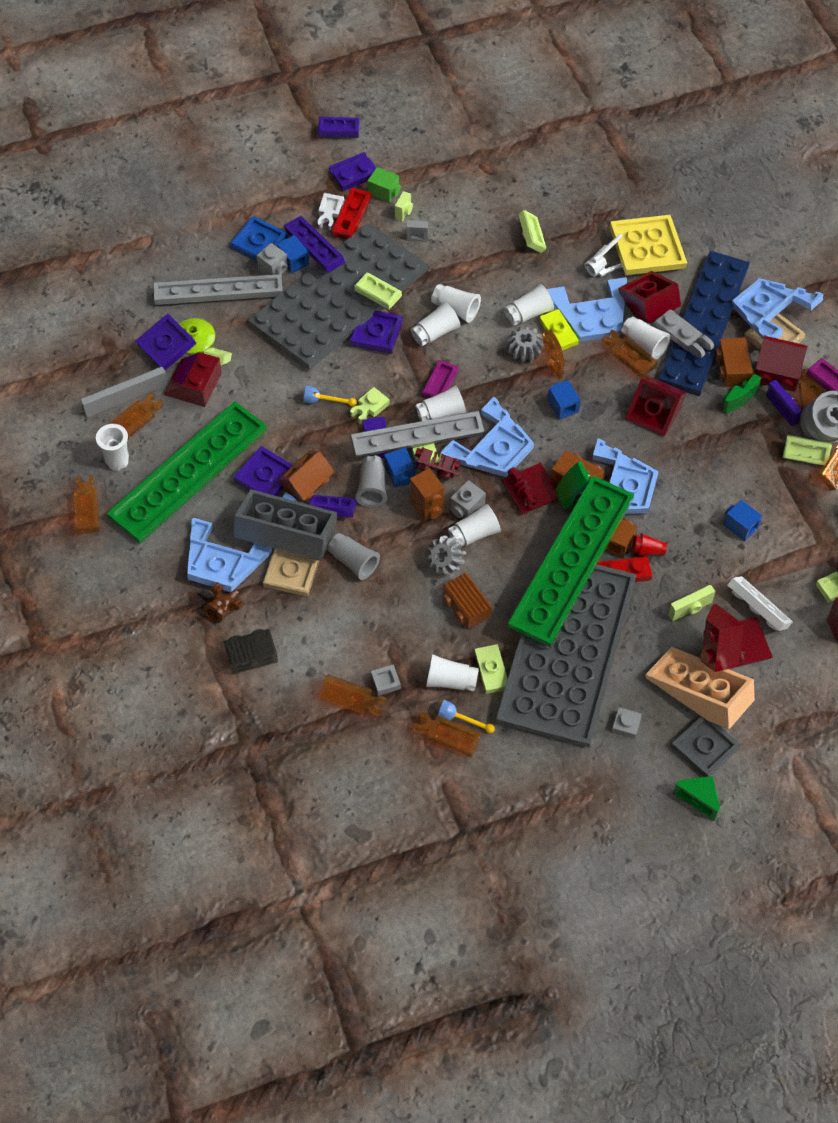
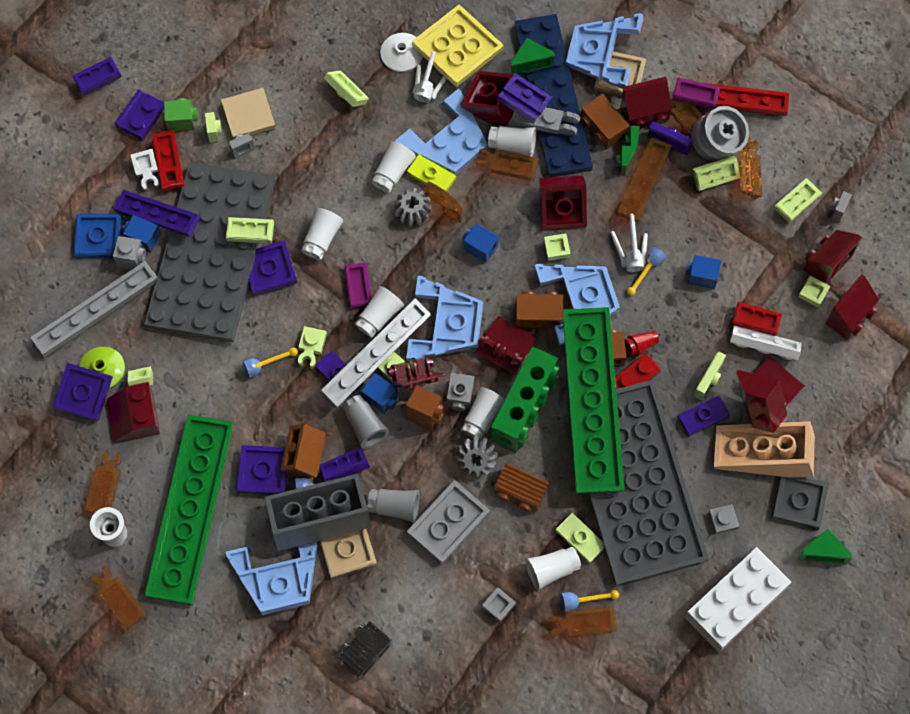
camera: 30 degrees left, 10 degrees up
light grey tile [81,367,168,417] -> none
reddish brown piece [204,582,244,623] -> none
clear orange plate [320,674,387,716] -> none
white plant [431,284,481,323] -> none
green slope [555,461,590,509] -> none
none -> tan tile [221,88,276,138]
none -> white dish [380,33,423,72]
none -> light grey plate [407,480,490,565]
none -> green brick [491,347,560,453]
none -> dark purple plate [497,73,552,124]
none -> green slope [511,38,555,75]
none -> yellowish green plate [544,234,571,261]
none -> white plant [610,214,648,272]
none -> clear orange plate [617,137,672,223]
none -> hinge [627,246,666,296]
none -> dark purple plate [678,395,730,437]
none -> white brick [685,547,791,653]
none -> red plate [732,302,783,336]

